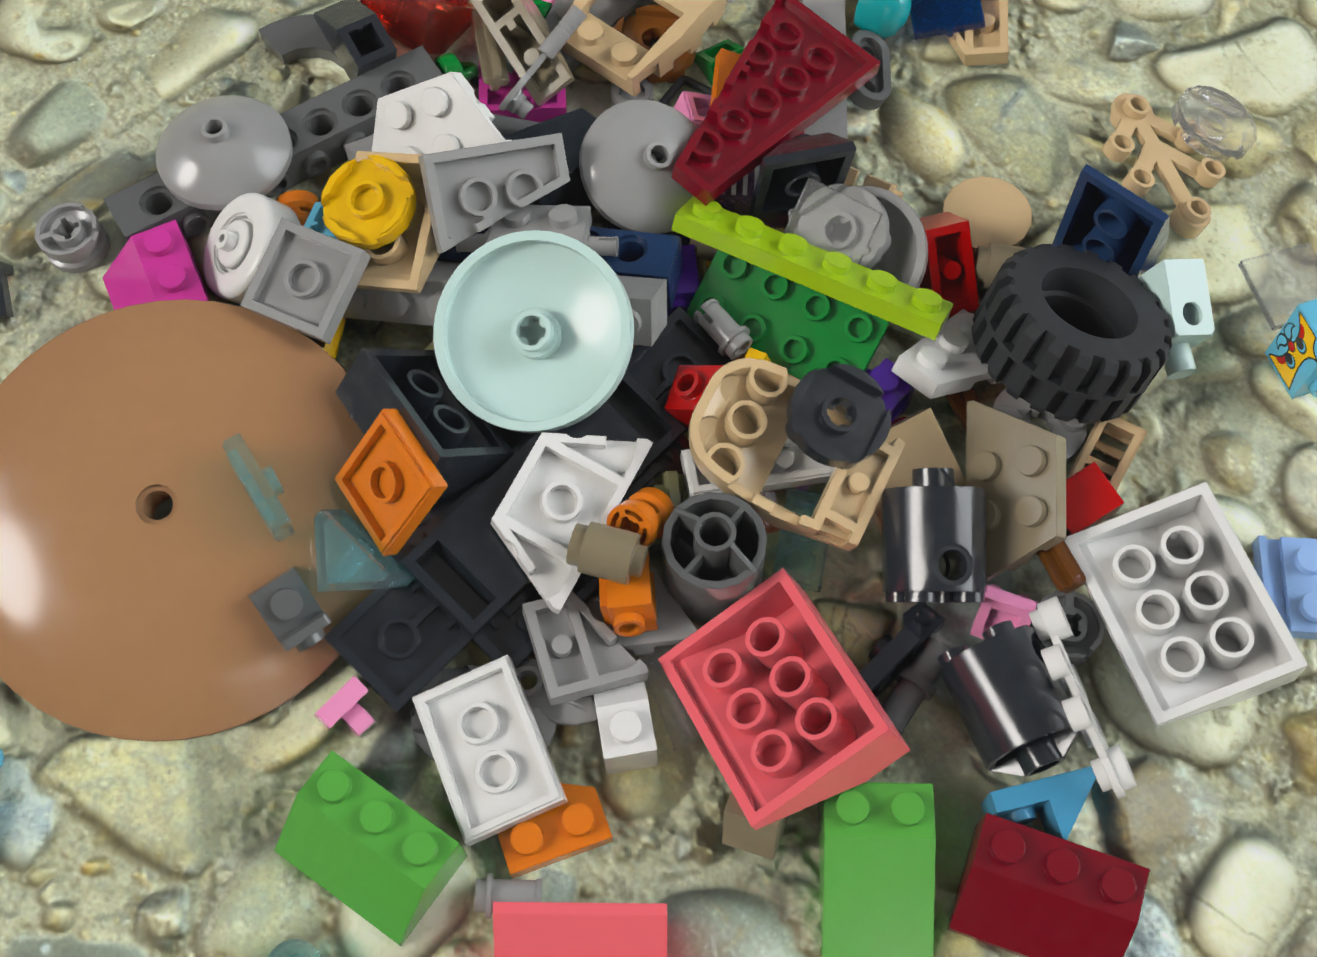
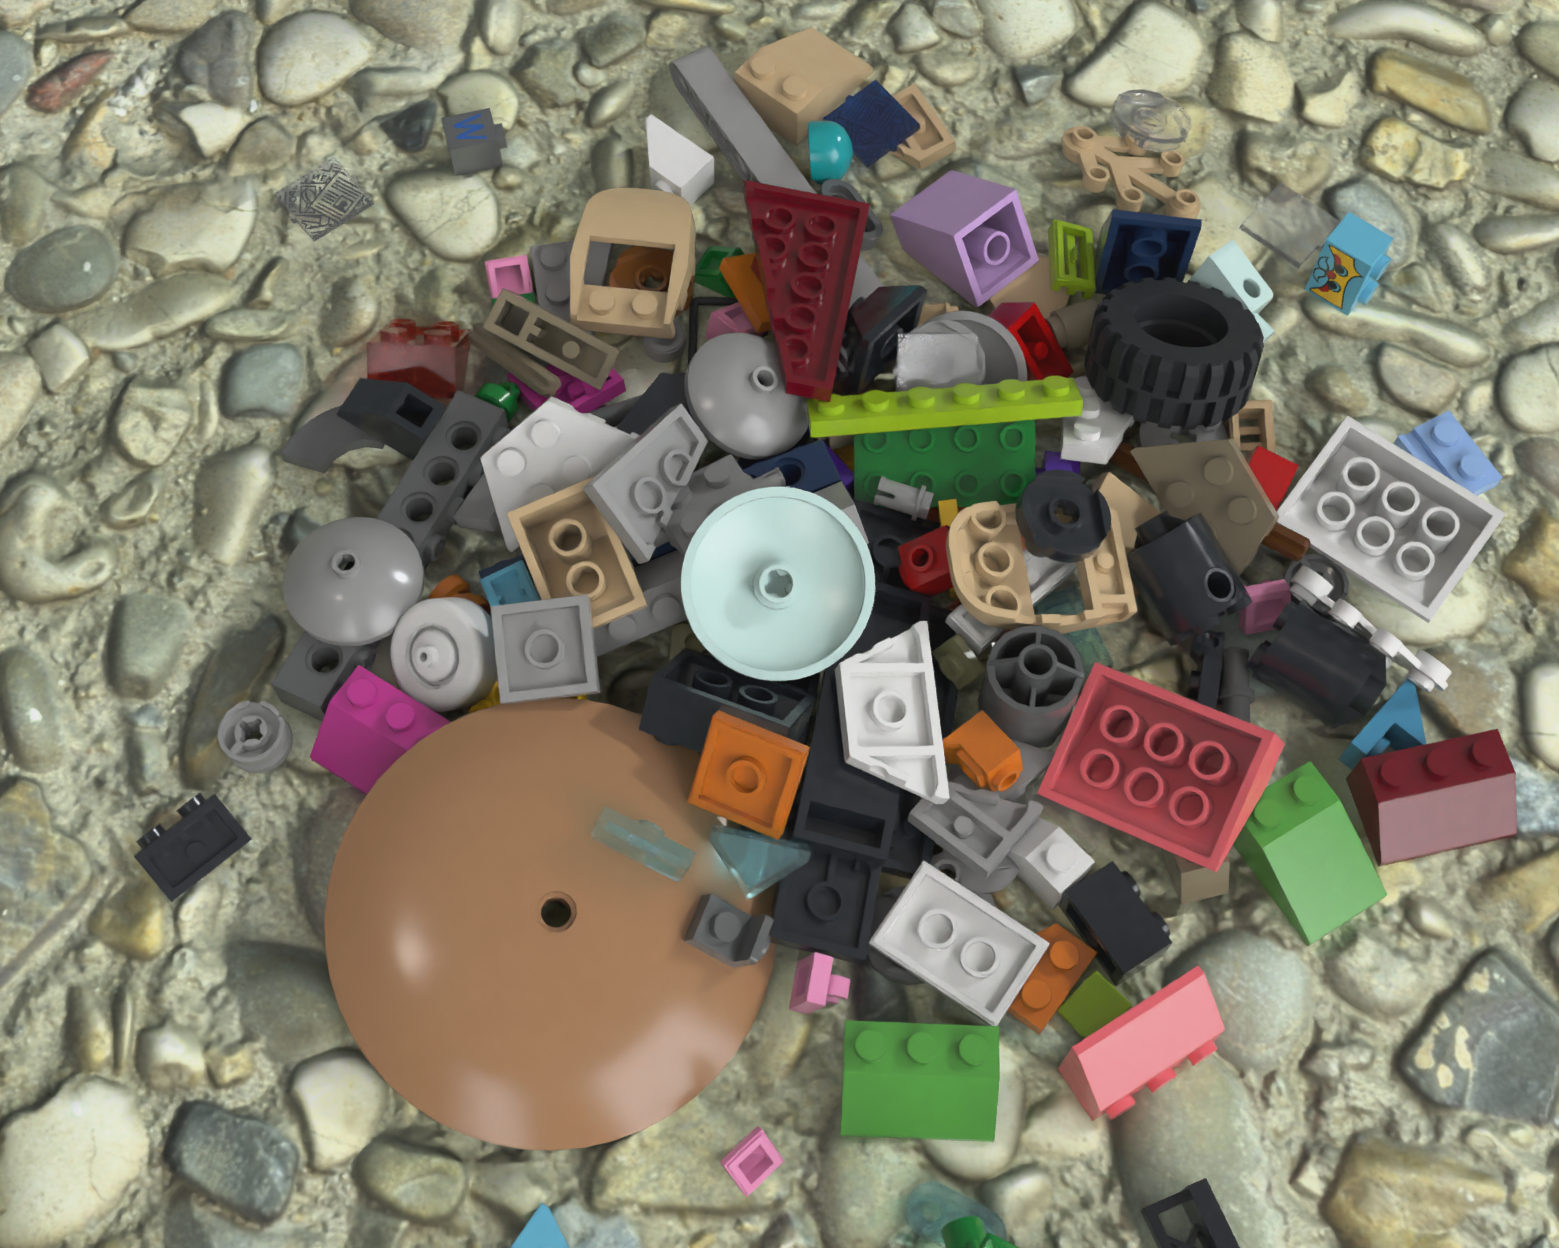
camera: 35 degrees left, 0 degrees up
yellow tile [321,155,417,250] -> none
light grey pin [475,873,542,919] -> none
light grey piece [498,4,587,119] -> none
dark tan brick [566,521,648,585] -> none
orange wheel [606,487,675,547] -> none
none -> bright pink slope [720,1126,784,1197]
none -> lavender slope [890,170,1039,307]
none -> lime tile [1048,219,1096,299]
none -> lime slope [1057,970,1132,1039]
none -> black brick [1058,861,1173,986]

